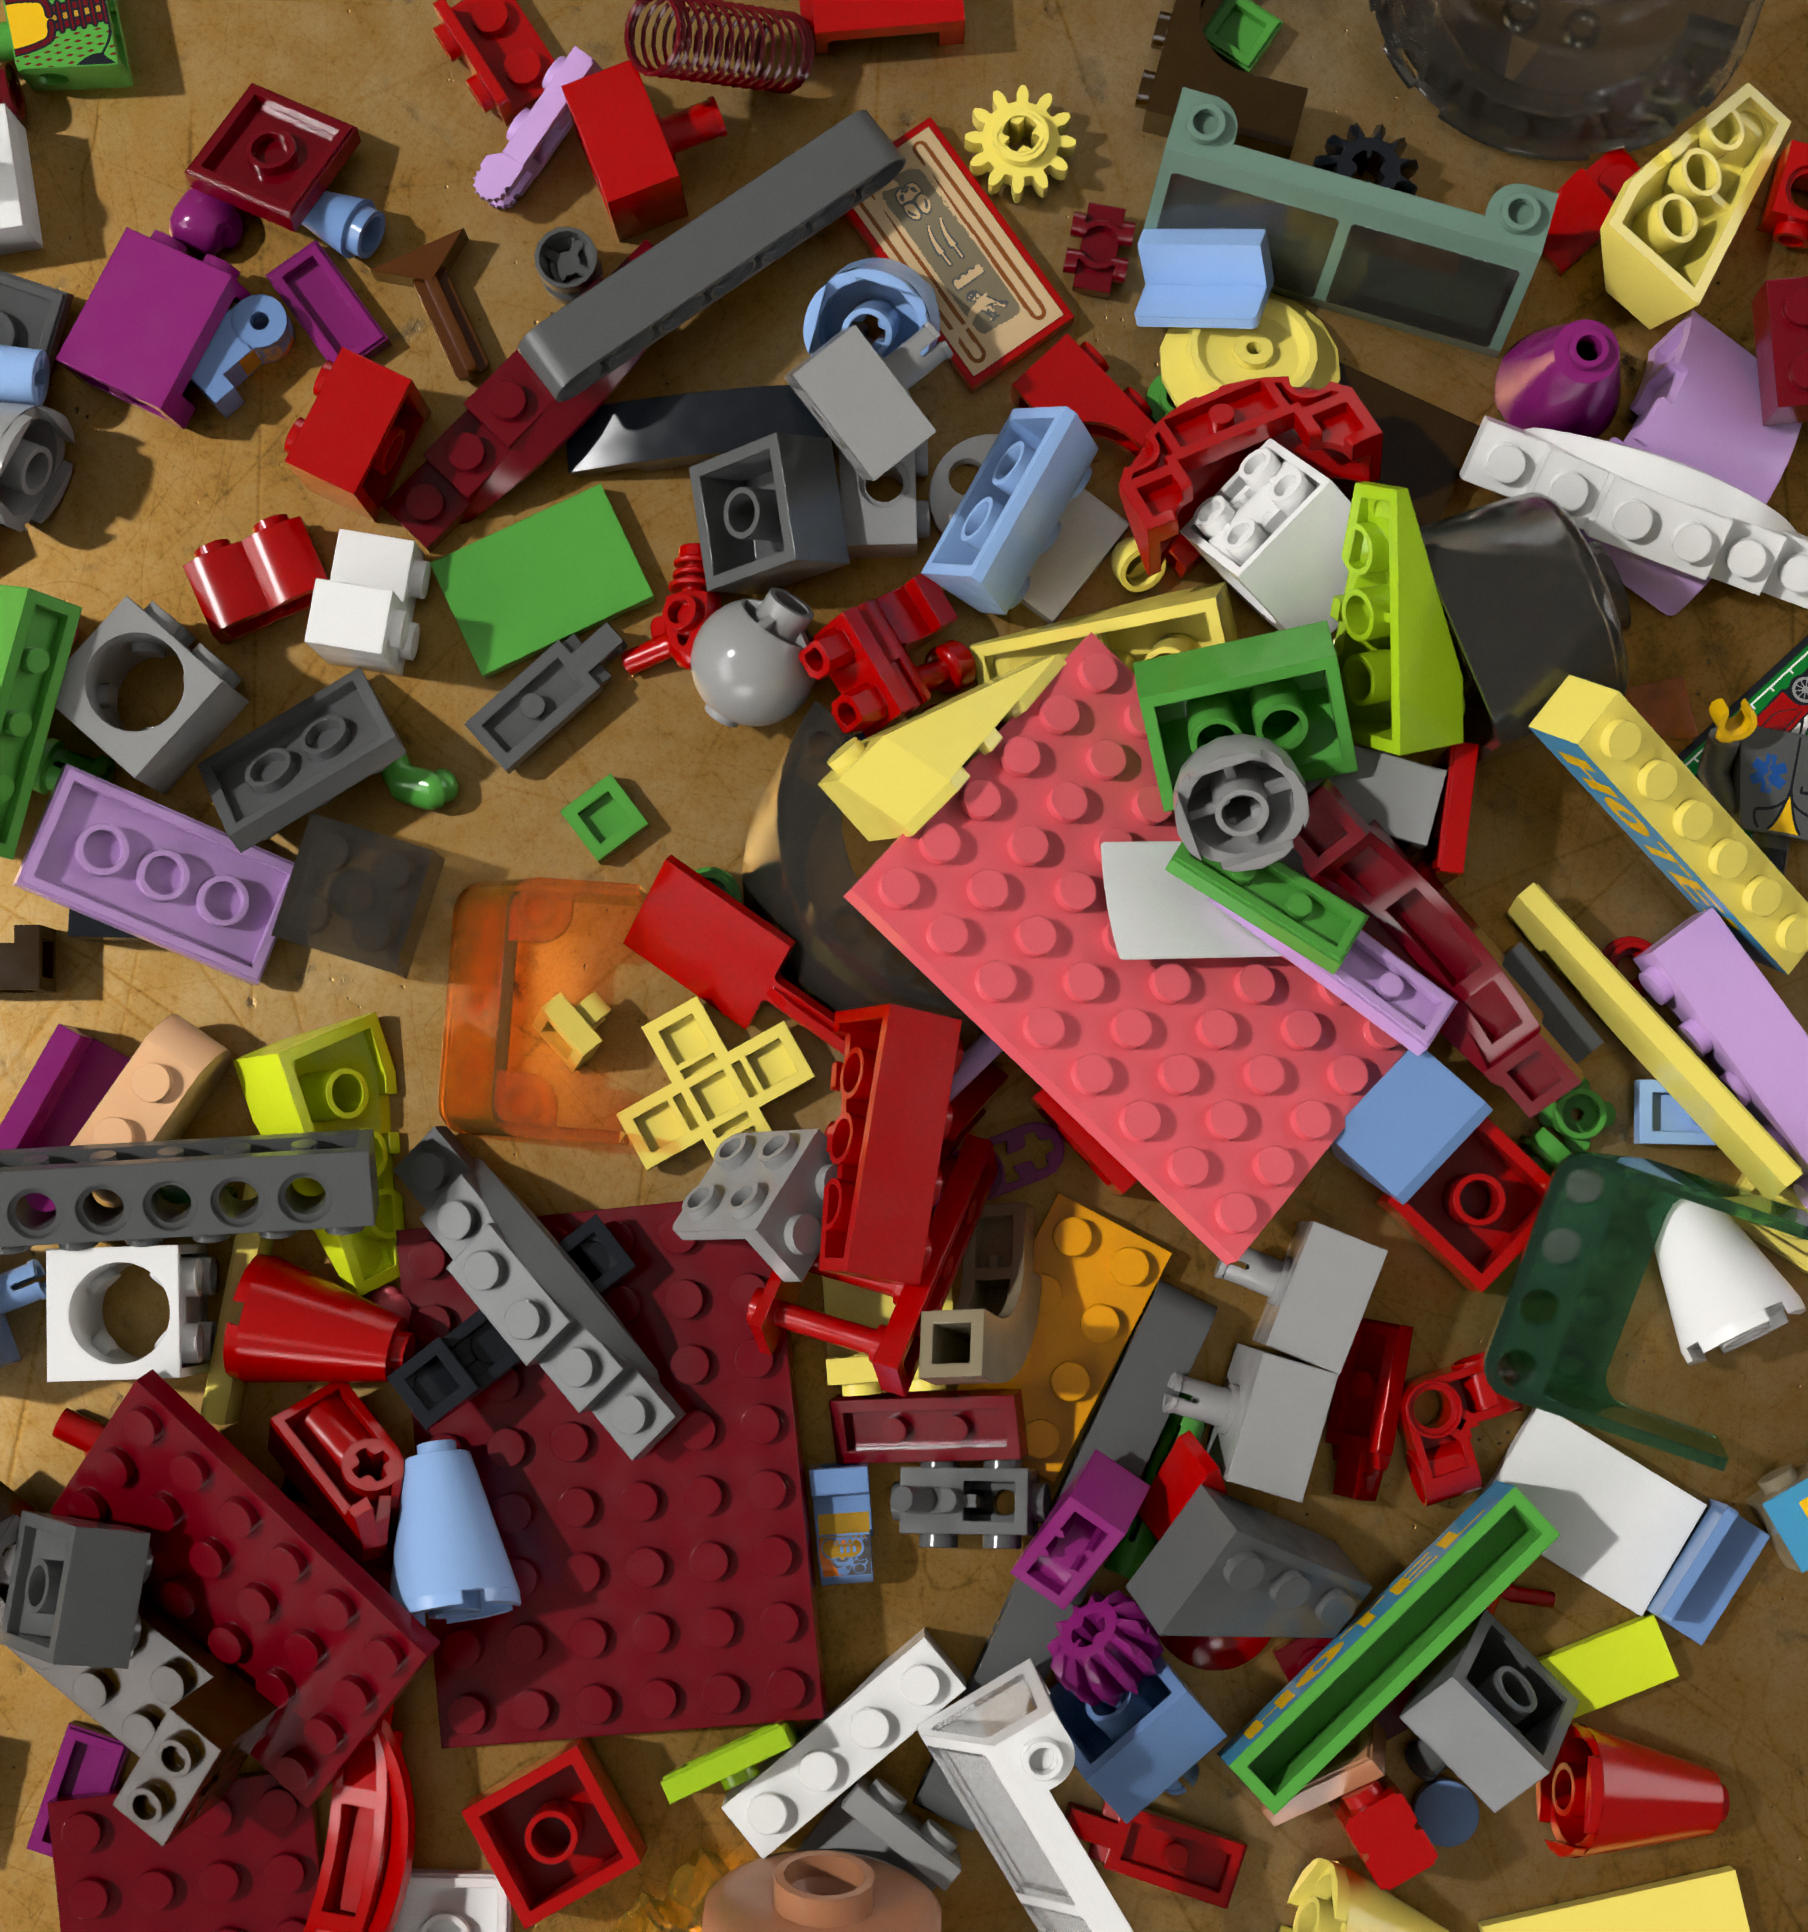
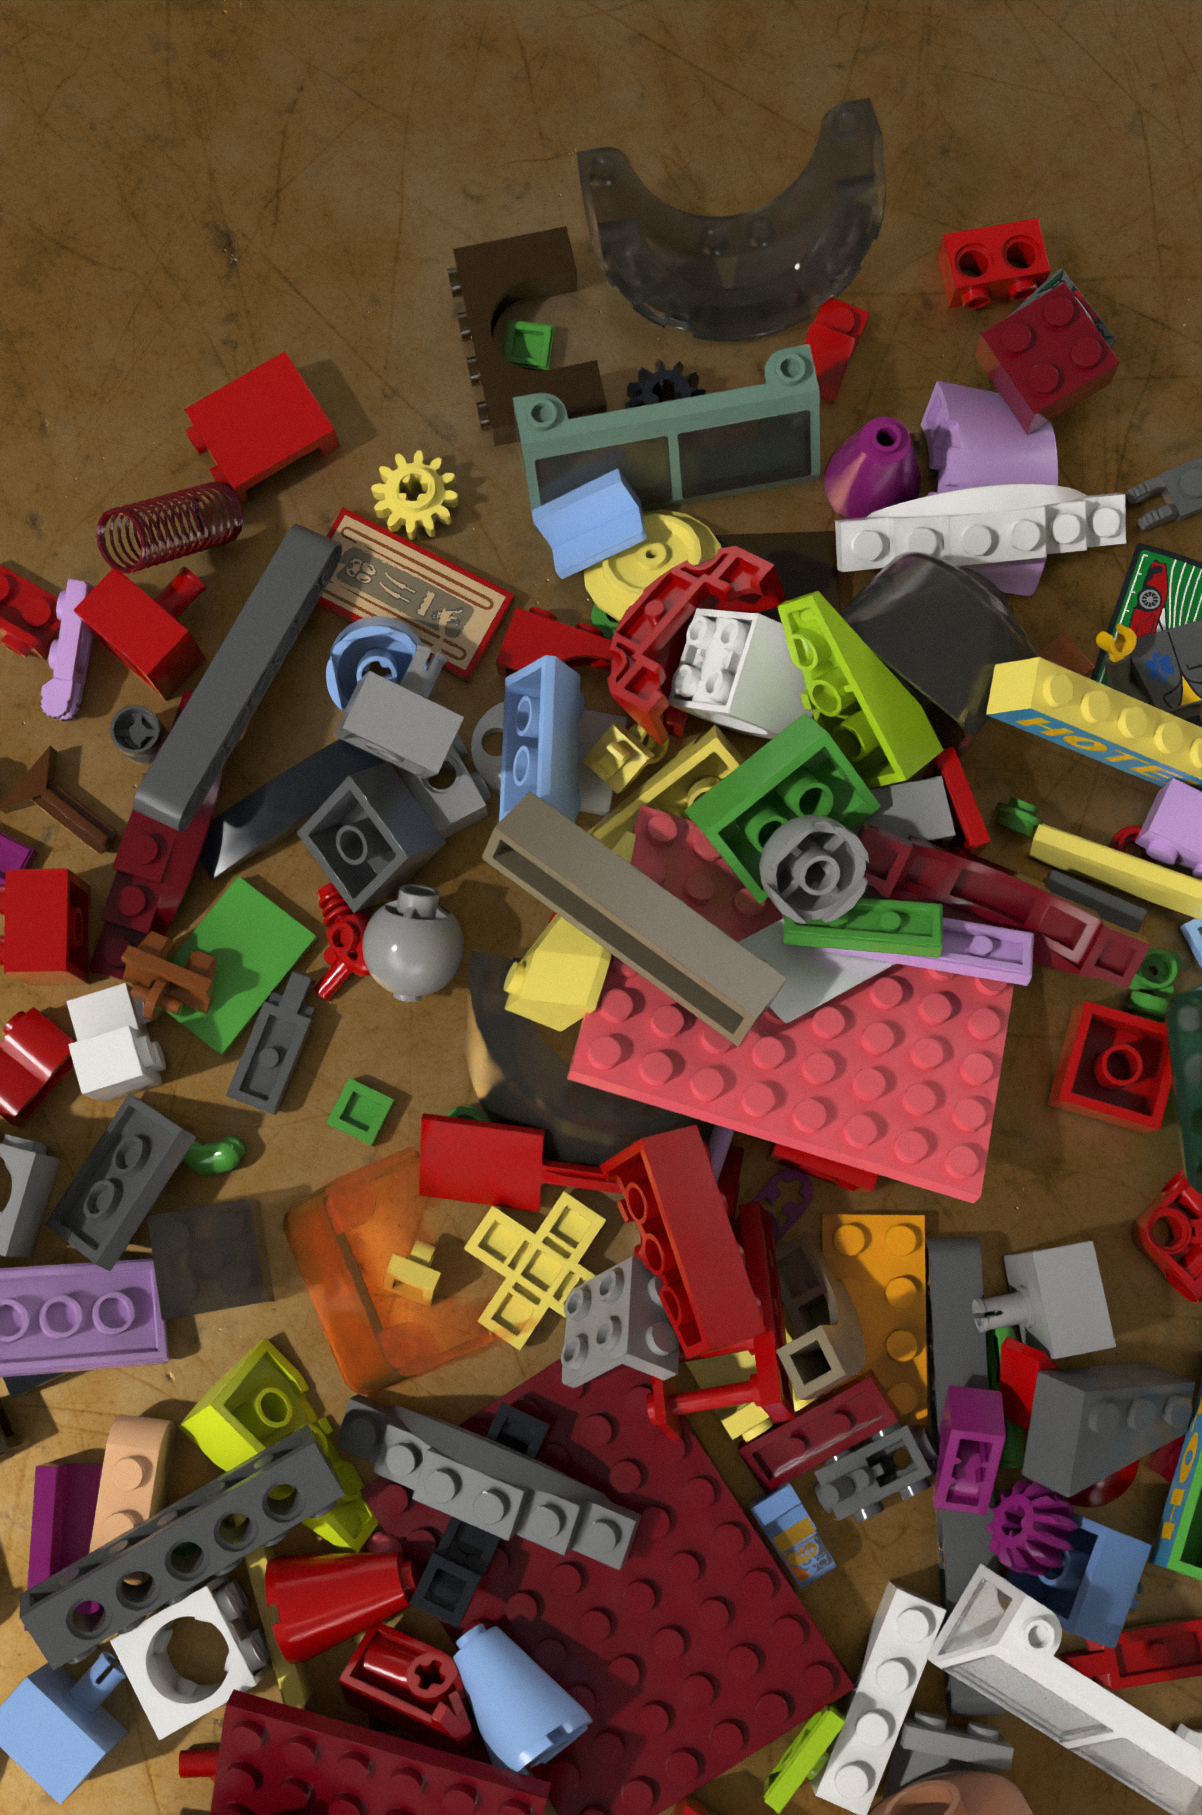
camera: 30 degrees left, 5 degrees down
red hips [799,574,976,738] -> none
dark red piece [1063,202,1136,298] -> none
light grey brick [1214,1221,1388,1375] -> none
red hinge [1325,1318,1414,1501] -> none
medium blue slope [1330,1050,1493,1205] -> none
light yellow wedge [1600,82,1791,330] -> none
none -> dark orange hips [121,931,217,1021]
none -> dark tan brick [482,791,787,1046]
none -> light yellow tile [582,722,655,794]
none -> bright green plate [995,797,1044,838]

